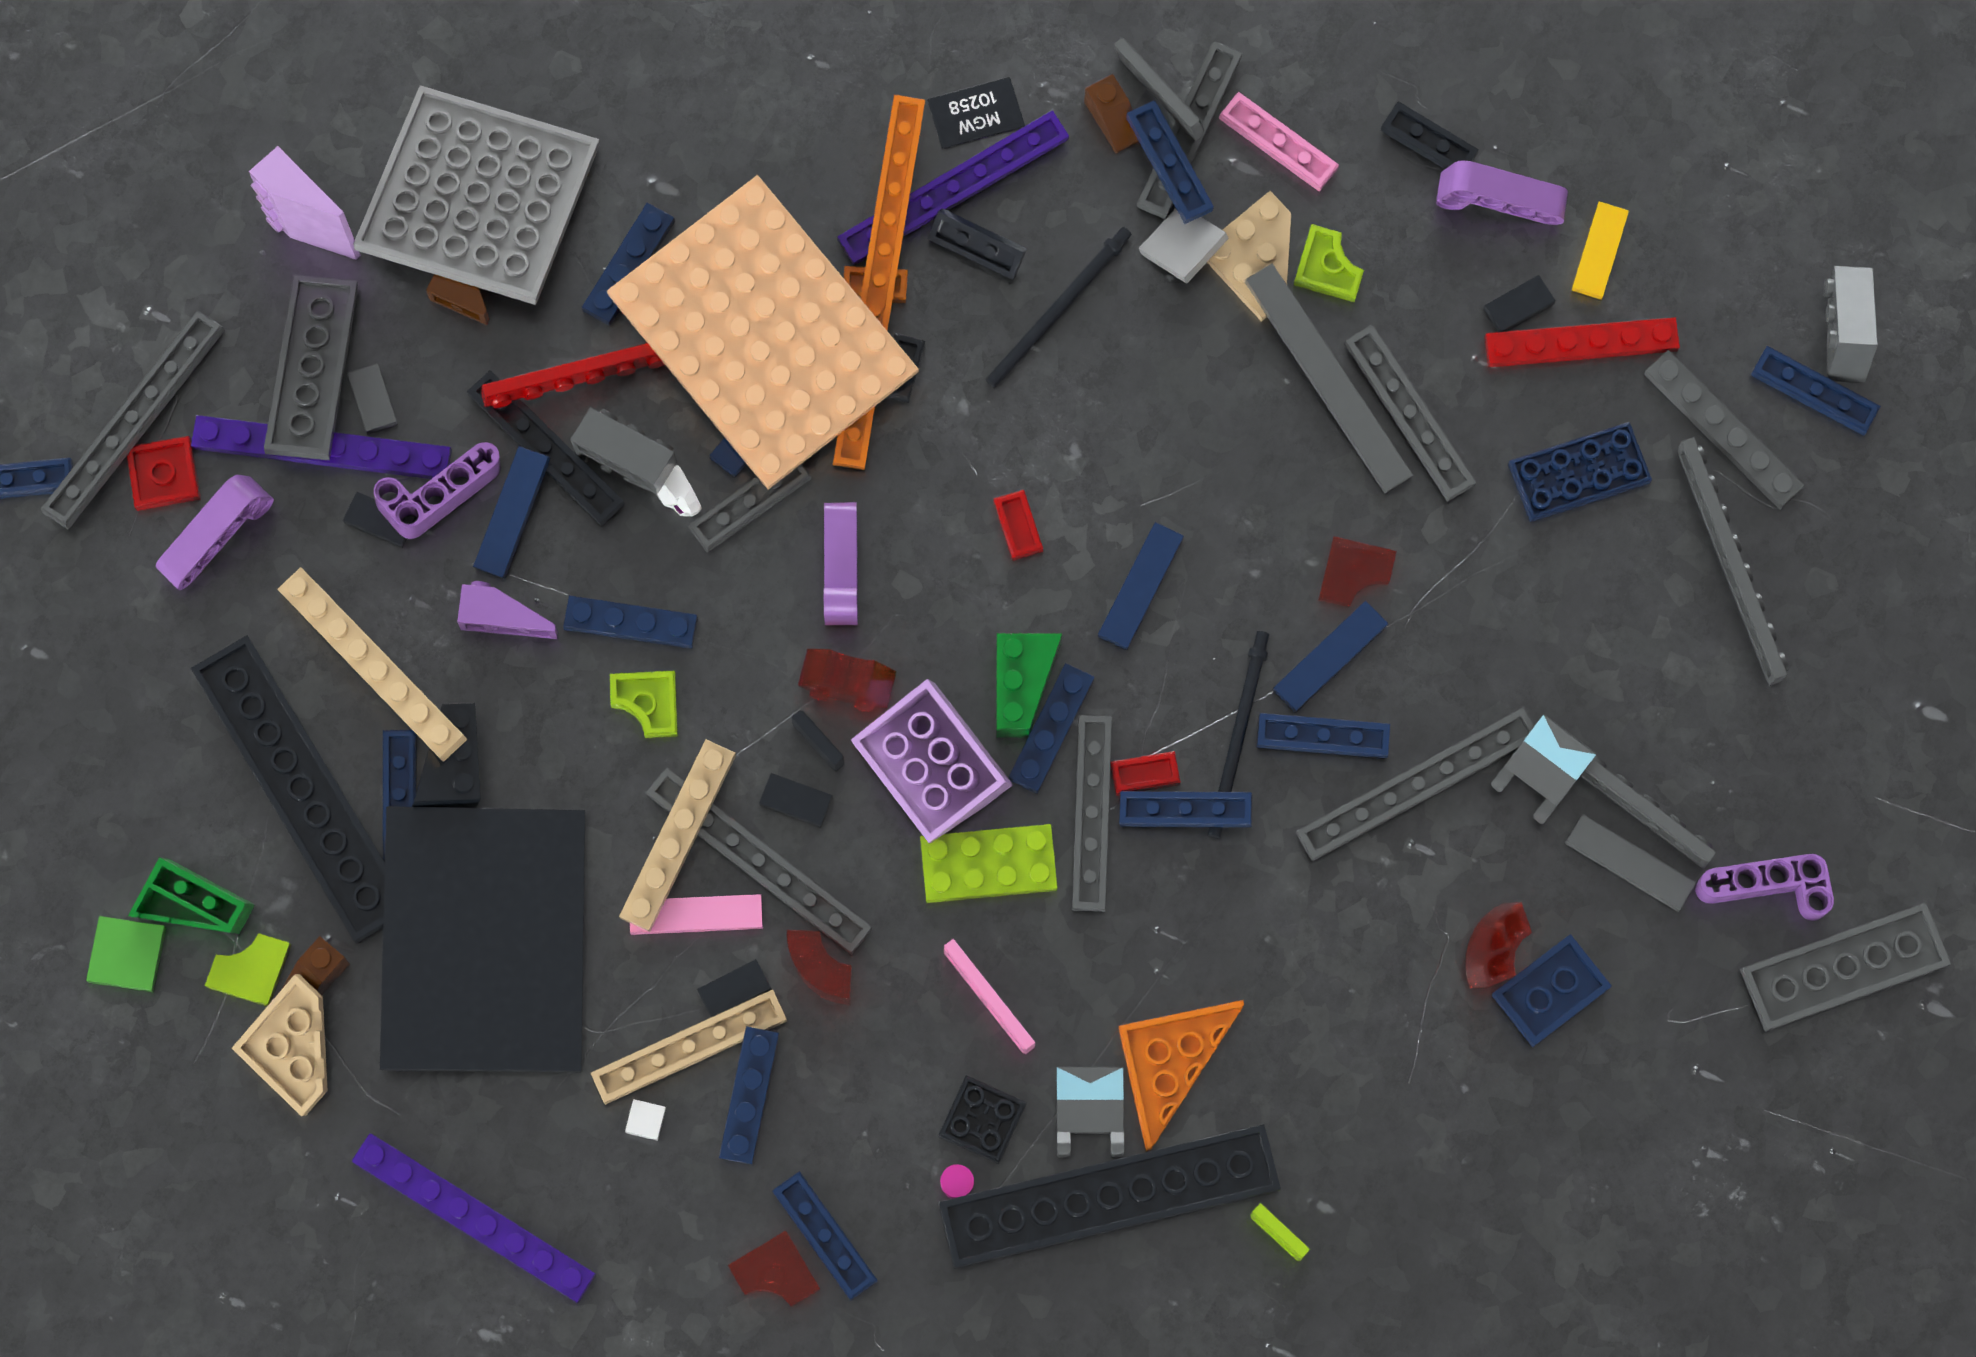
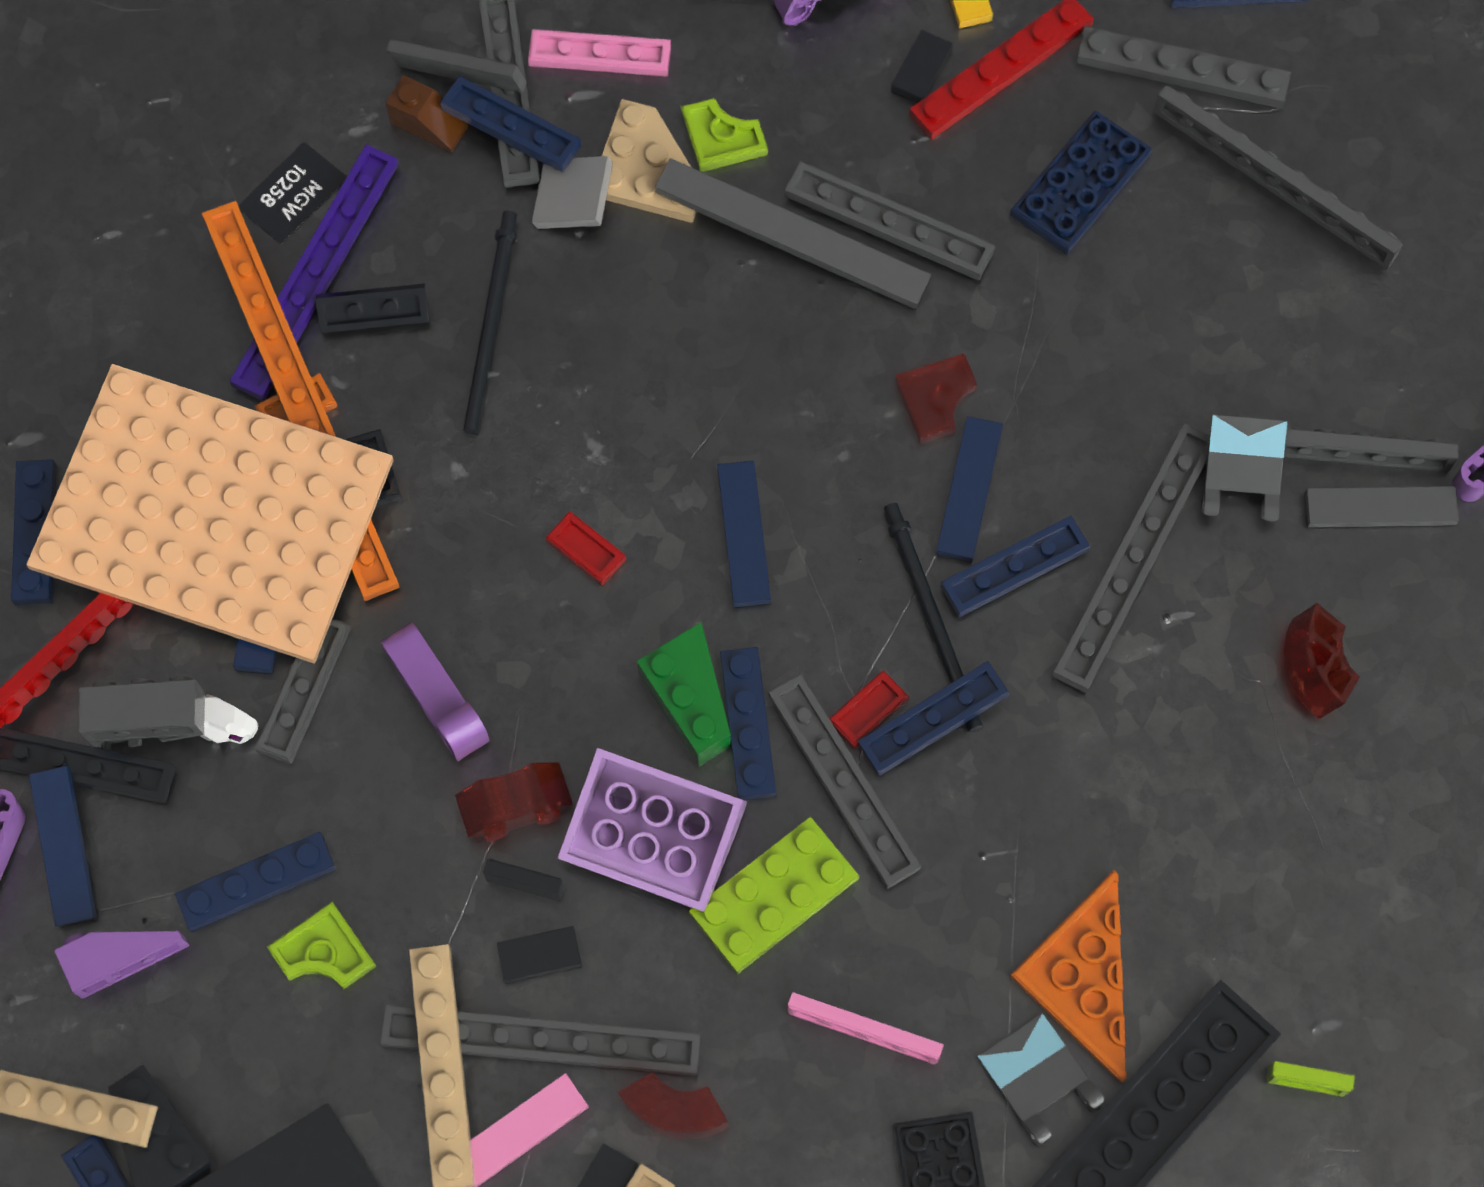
camera: 30 degrees left, 5 degrees down
dark blue plate [1492,934,1612,1047] -> none

